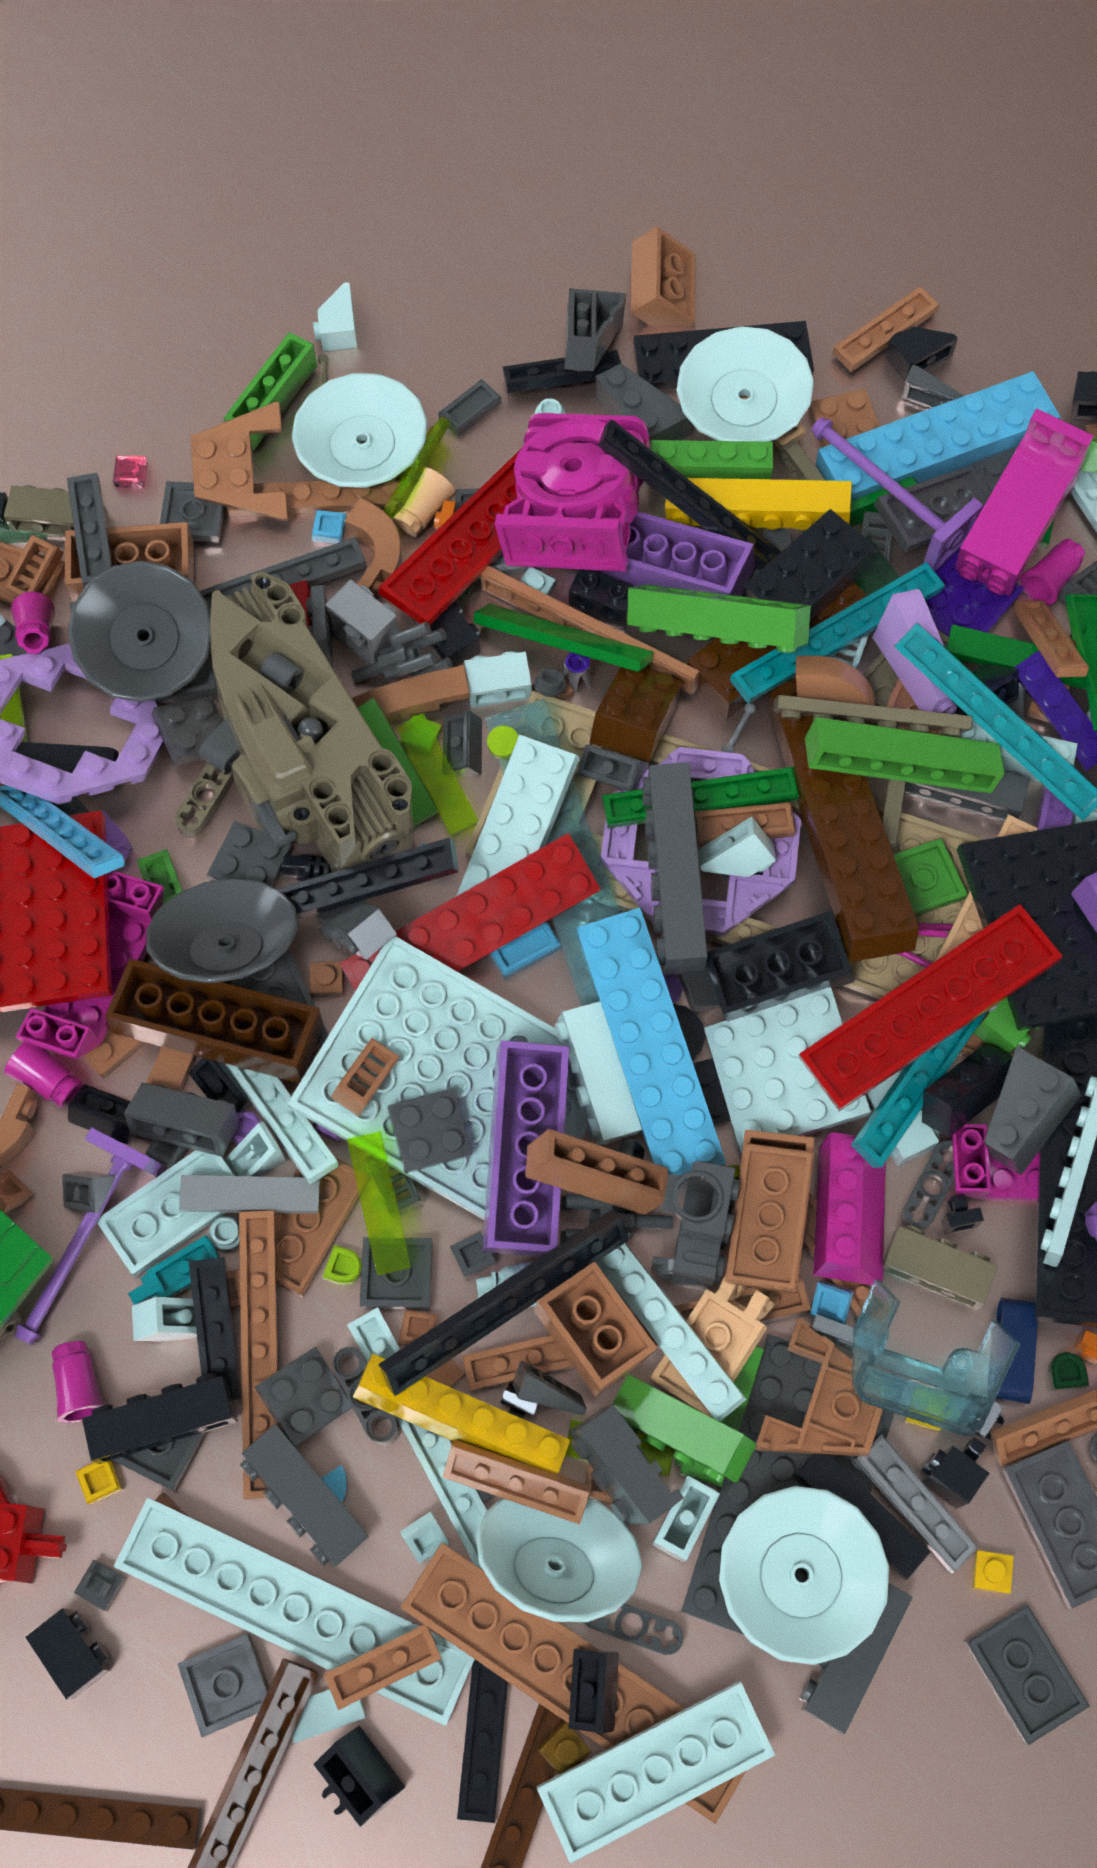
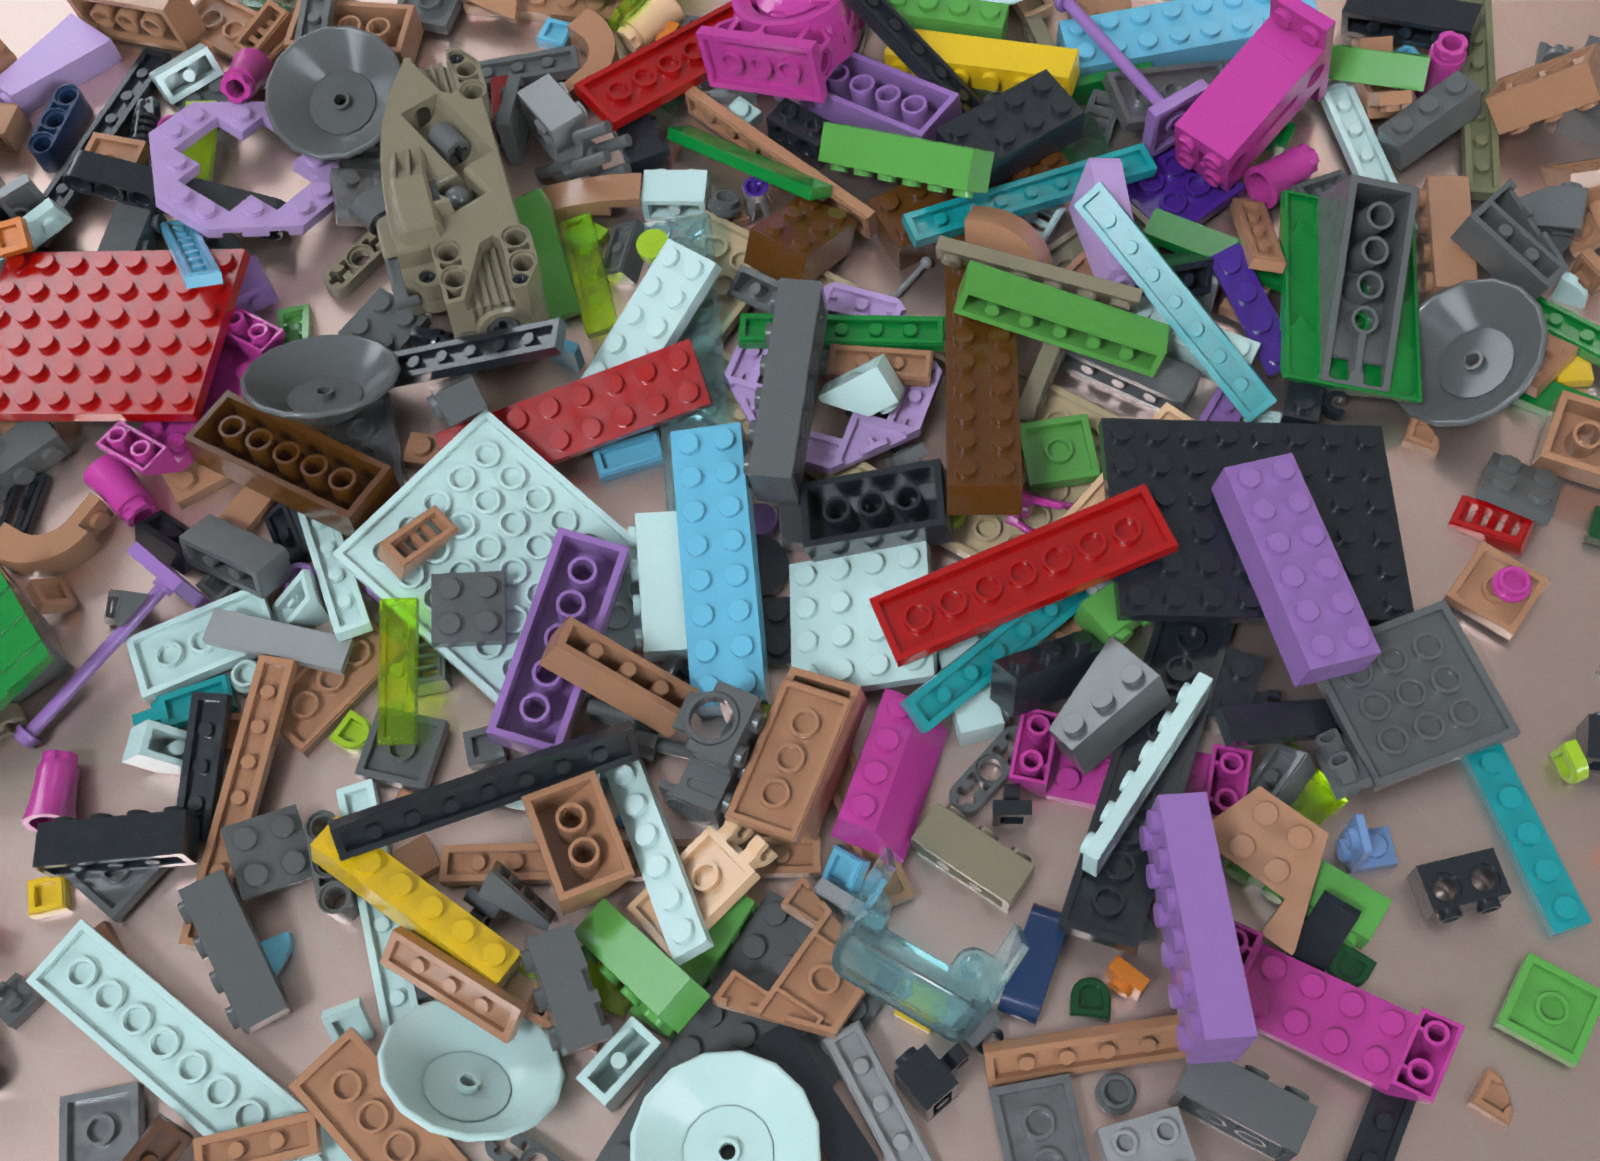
camera: 20 degrees right, 5 degrees down
none -> dark grey tile [884,442,929,467]

